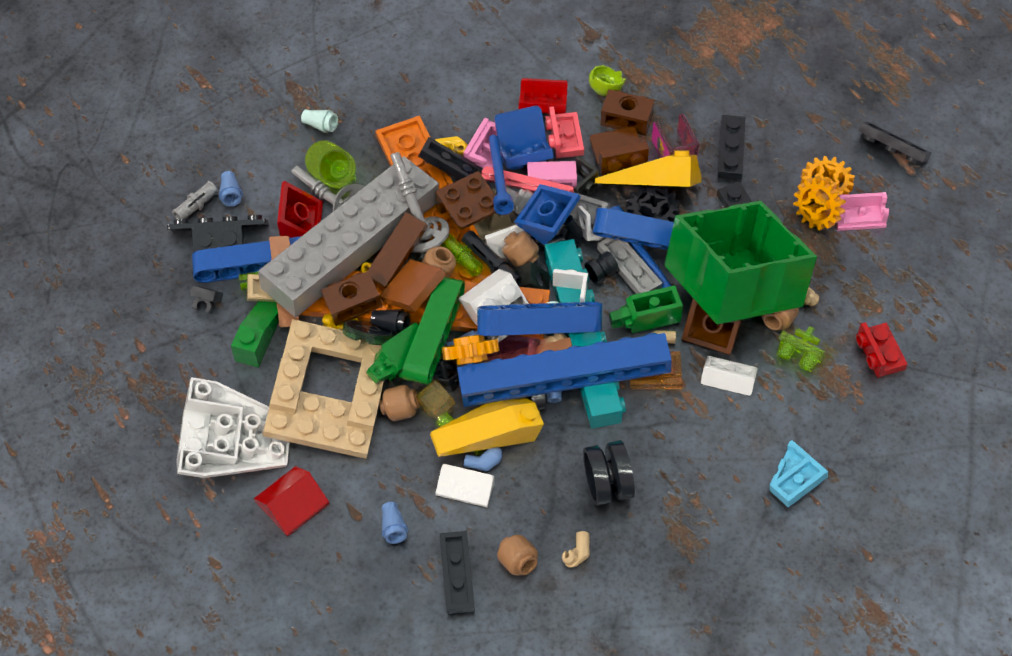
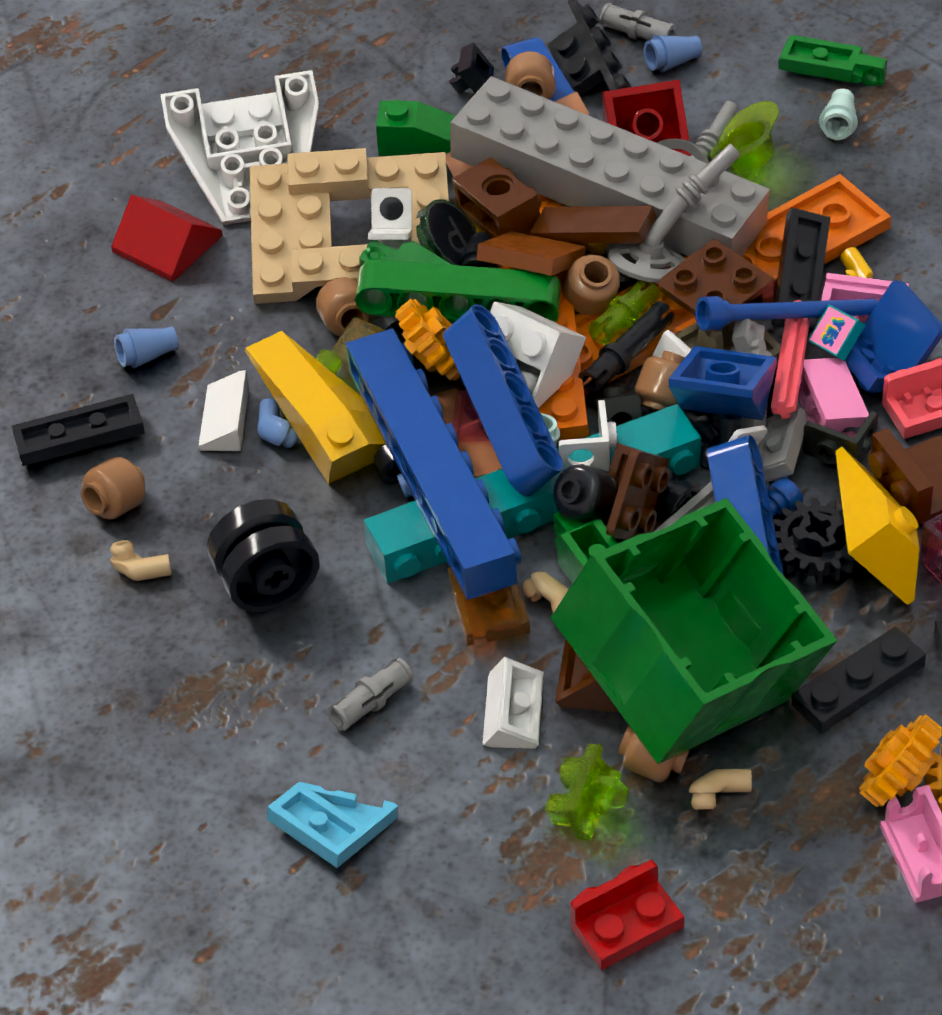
camera: 80 degrees right, 10 degrees down
none -> light grey pin [327,657,413,731]
none -> white bracket [368,188,412,246]
none -> medium nougat head [505,51,556,100]
none -> black head [553,464,618,523]
none -> reddish brown bracket [603,443,670,540]
none -> green hinge [778,35,887,86]
none -> tile [808,304,866,361]

